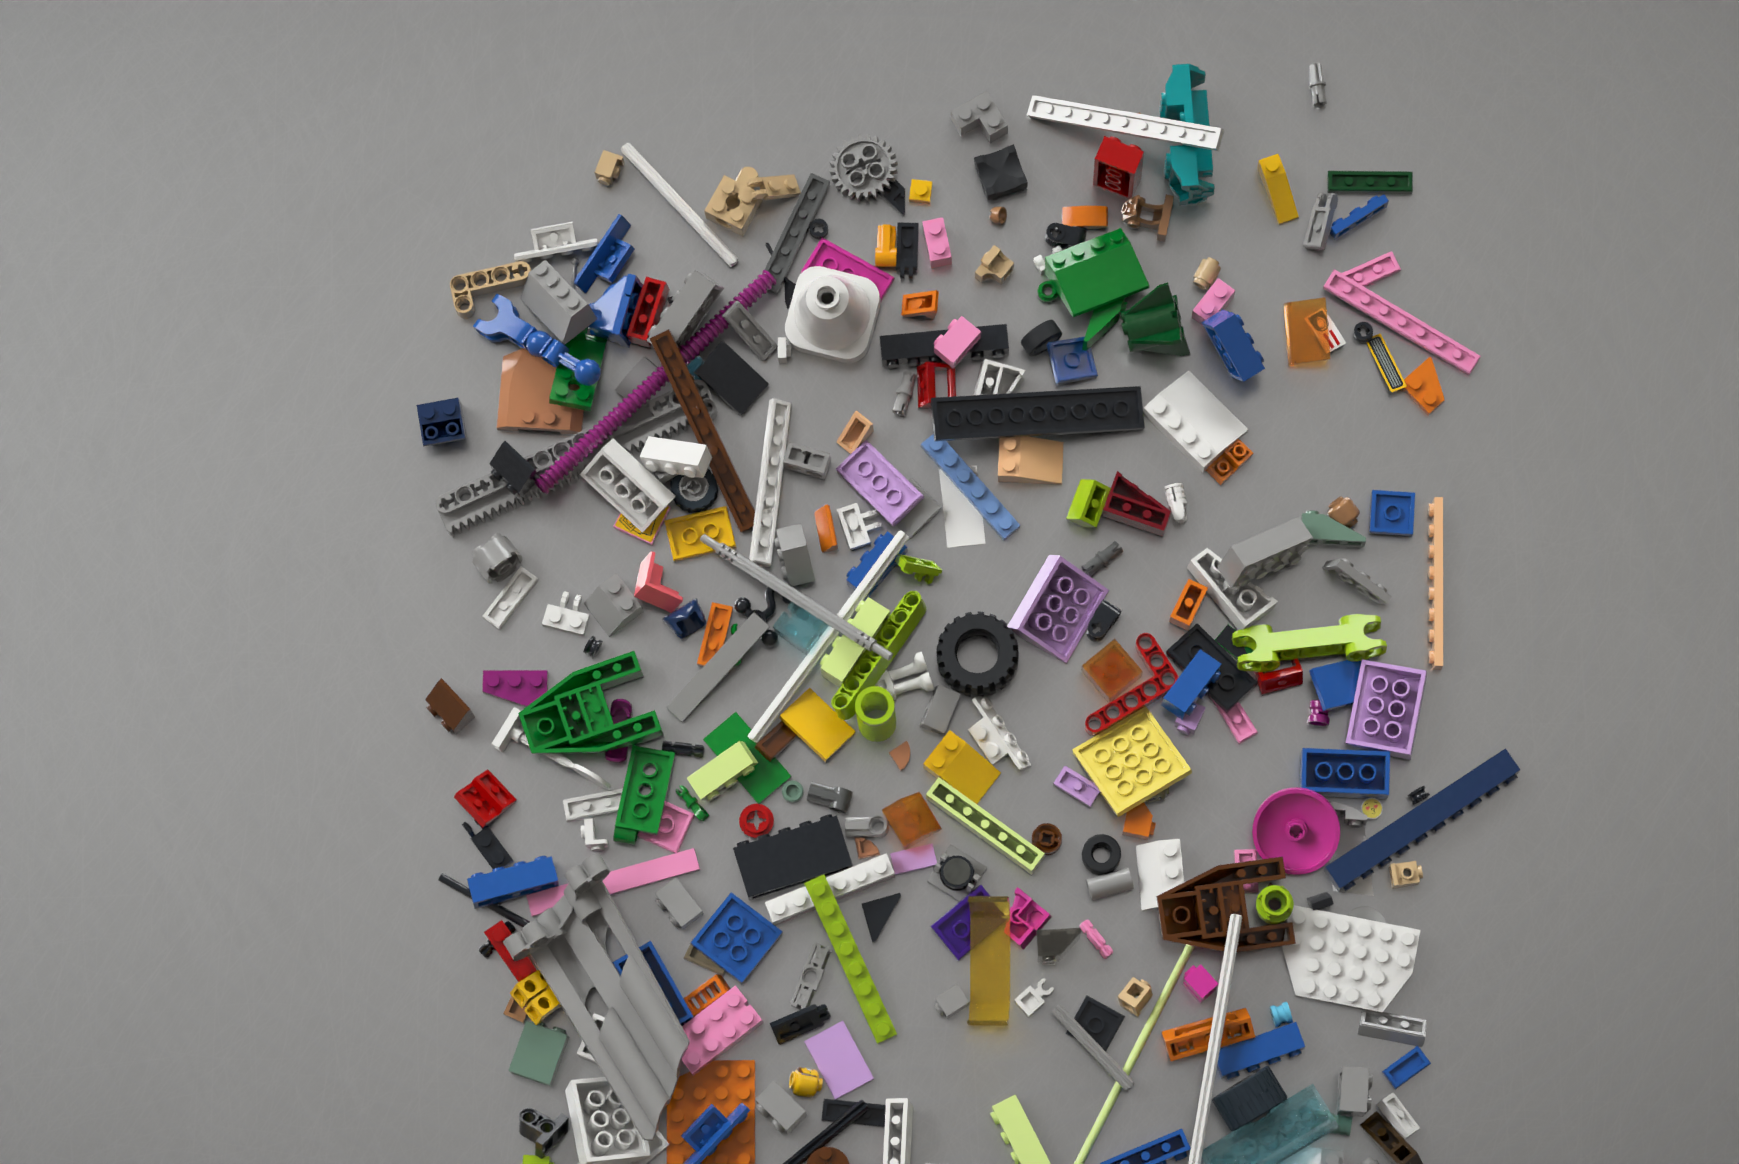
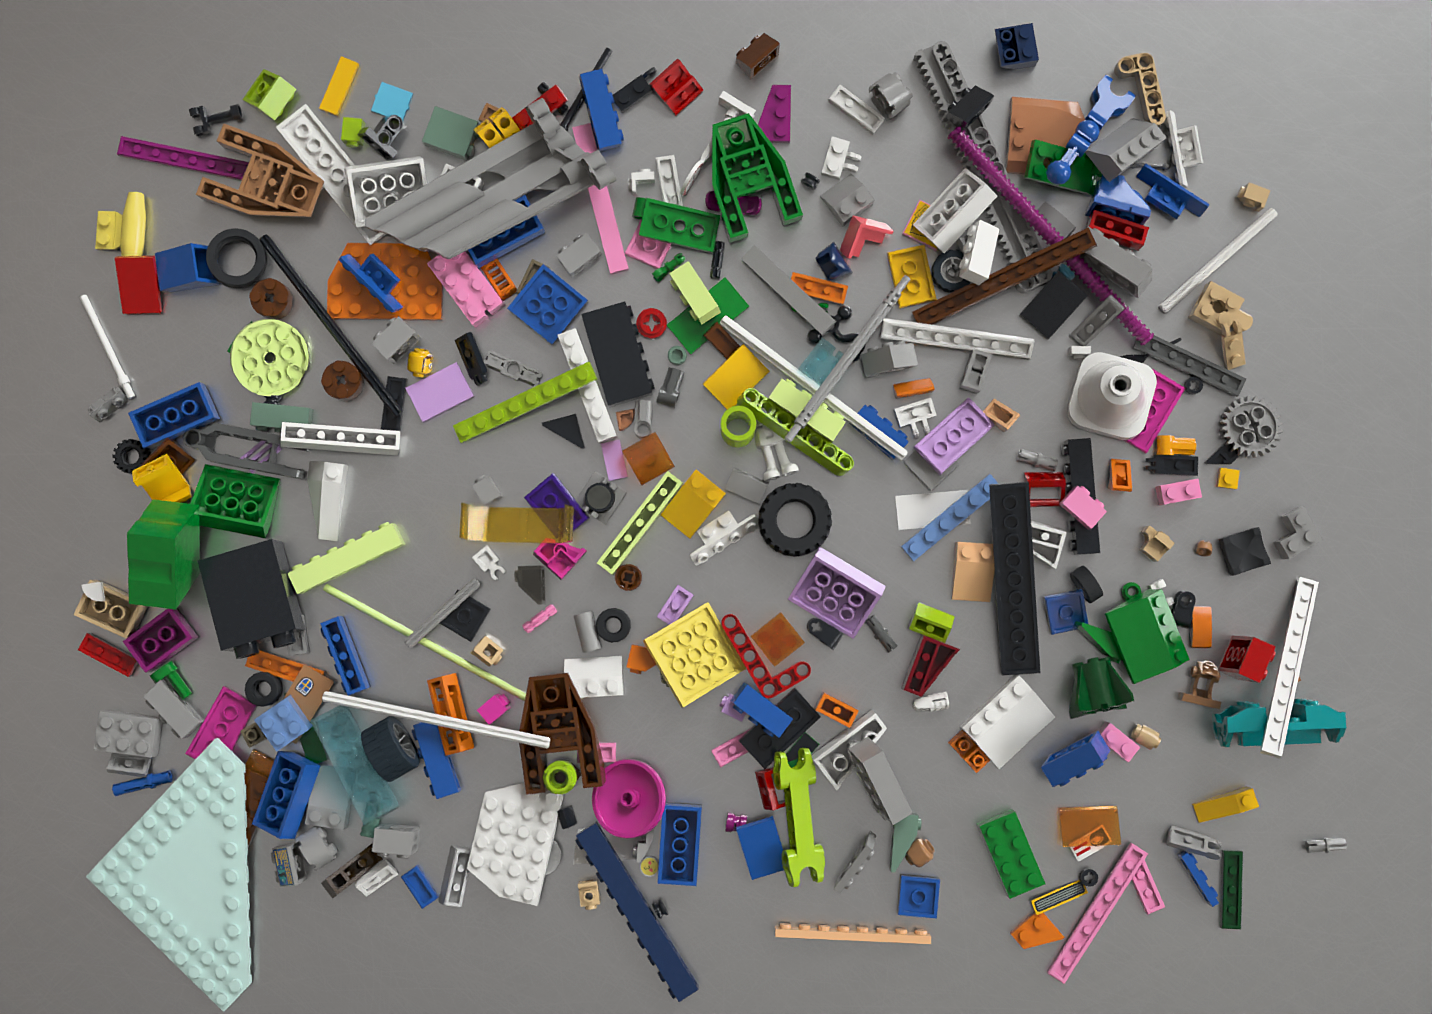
camera: 85 degrees right, 10 degrees up
nougat tile [889,741,910,771] -> none
lime plate [895,554,942,584] -> none
medium azure wheel [1270,1002,1293,1027] -> none
lavender slope [1346,659,1427,760] -> none
none -> medium azure piece [371,82,413,121]
none -> green brick [977,809,1046,899]

